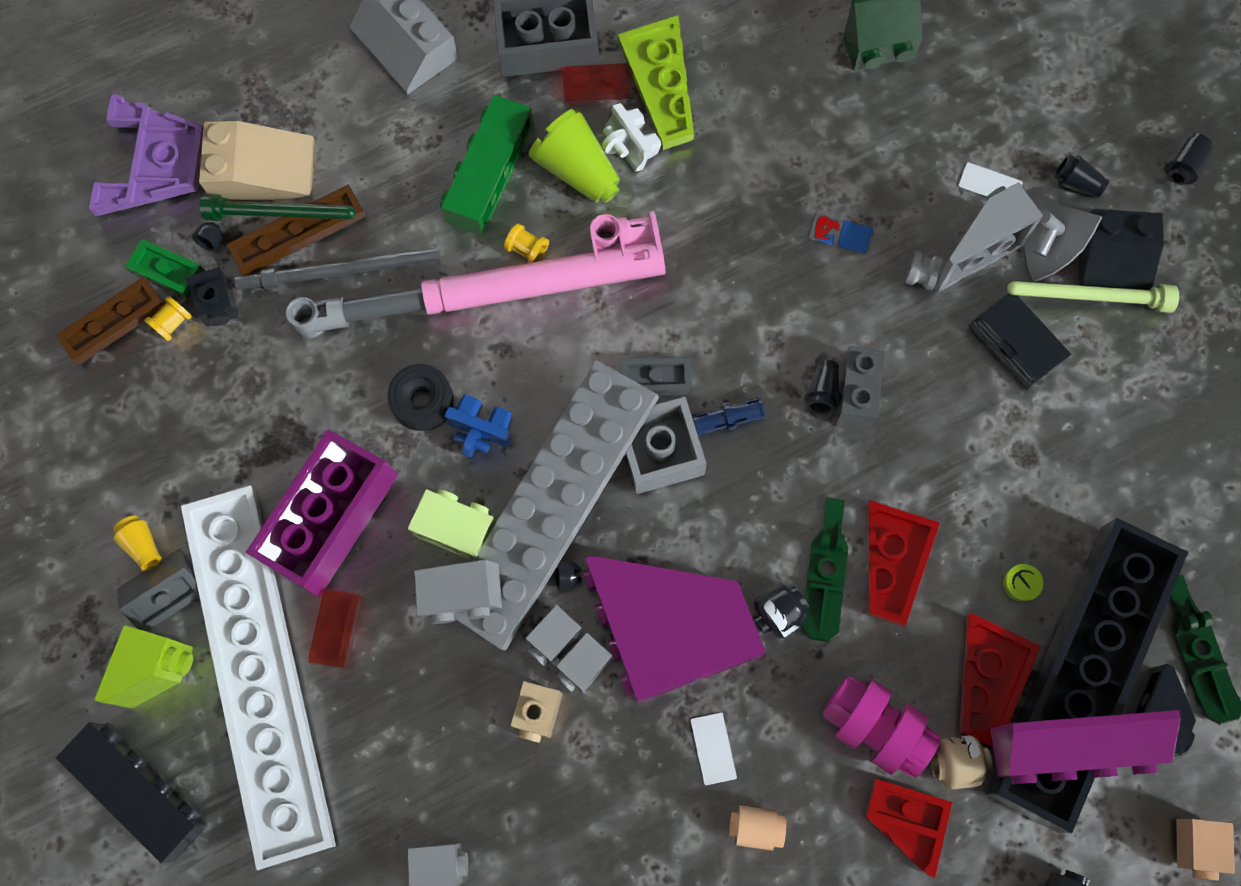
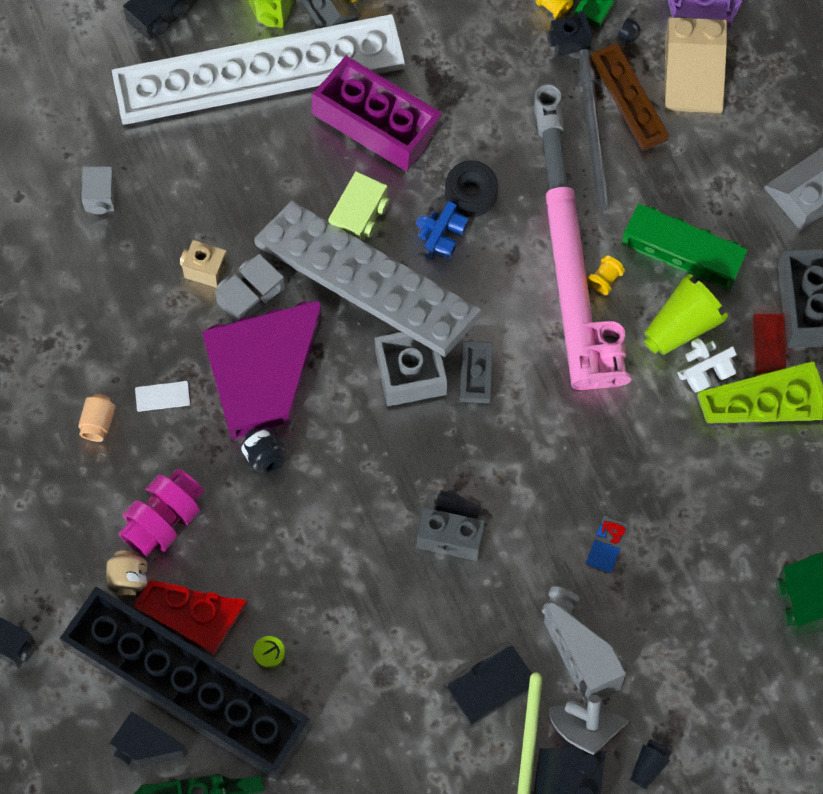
camera: 90 degrees right, 5 degrees down
dark green piece [199,194,356,221] -> none
clear red plate [307,589,363,669] -> none
light grey brick [414,560,502,624] -> none
black hinge [556,561,583,591] -> none
dark blue pin [691,397,766,436] -> none
dark green piece [802,497,849,642] -> none
red wing [865,779,953,878] -> none
red wing [869,500,940,628] -> none
white sticker [958,162,1023,197] -> none
magenta slope [990,710,1181,784] -> none
light nougat brick [1176,819,1235,881] -> none

